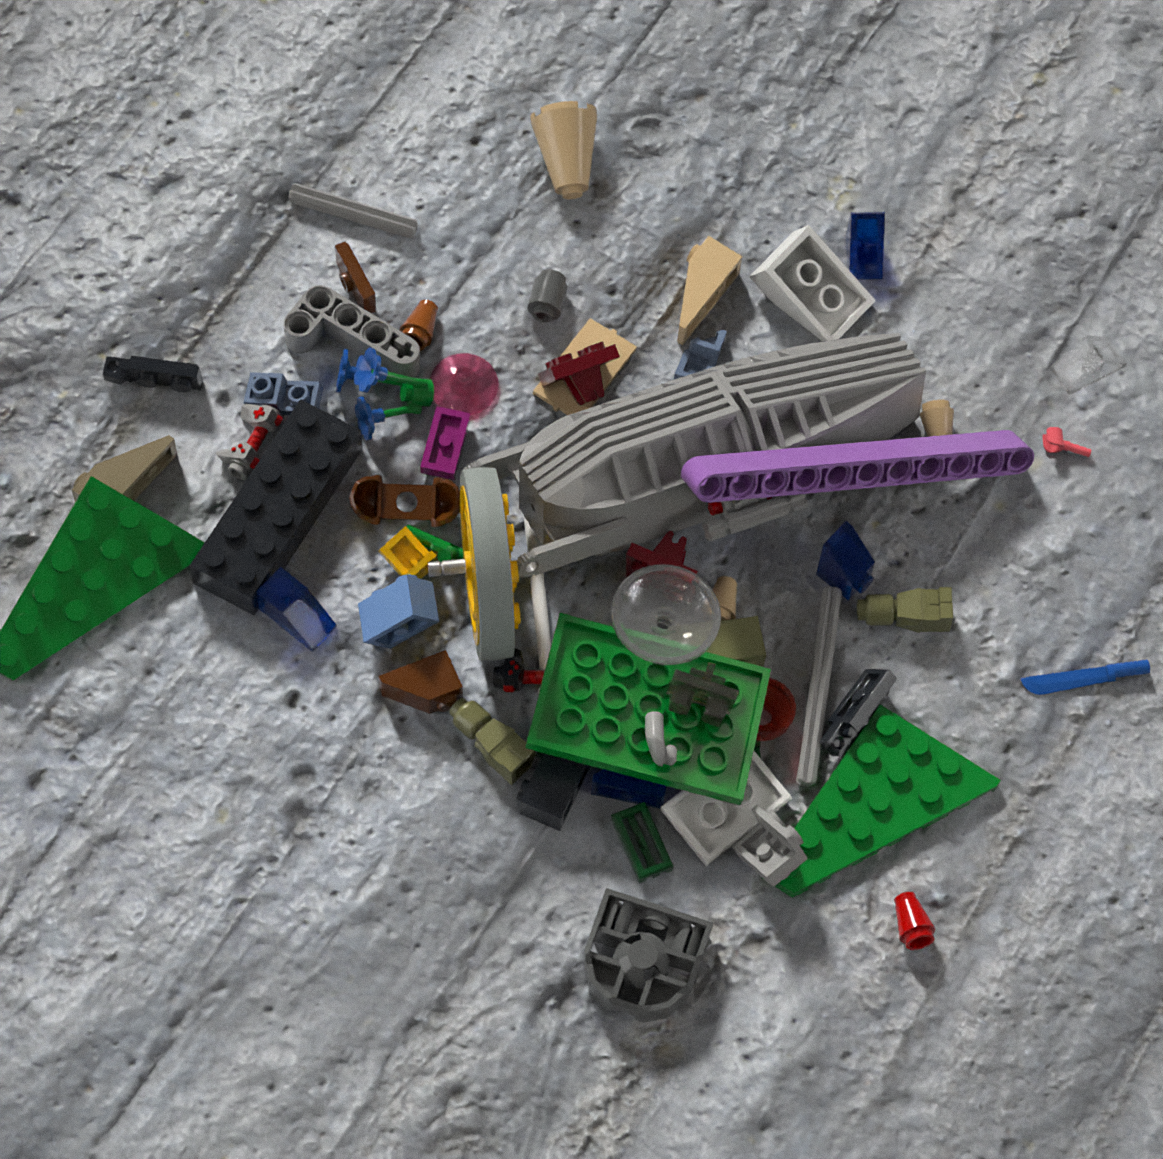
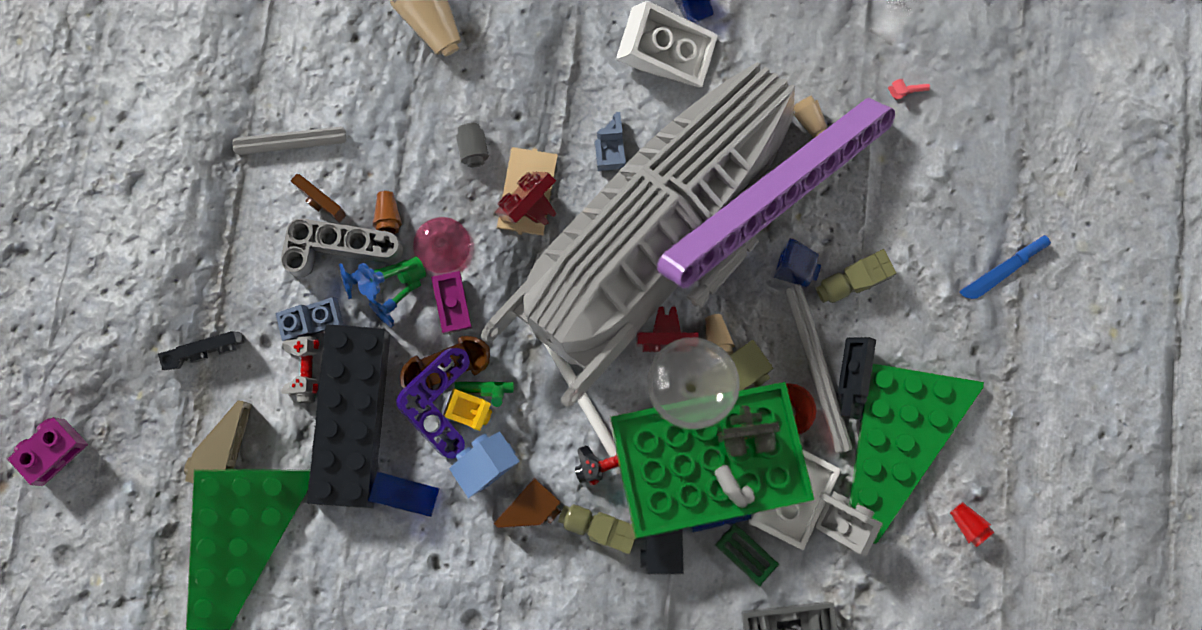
camera: 20 degrees left, 15 degrees up
light grey wheel [428,467,521,661] -> none
tan slope [677,236,742,345] -> none
none -> dark purple beam [397,348,469,459]

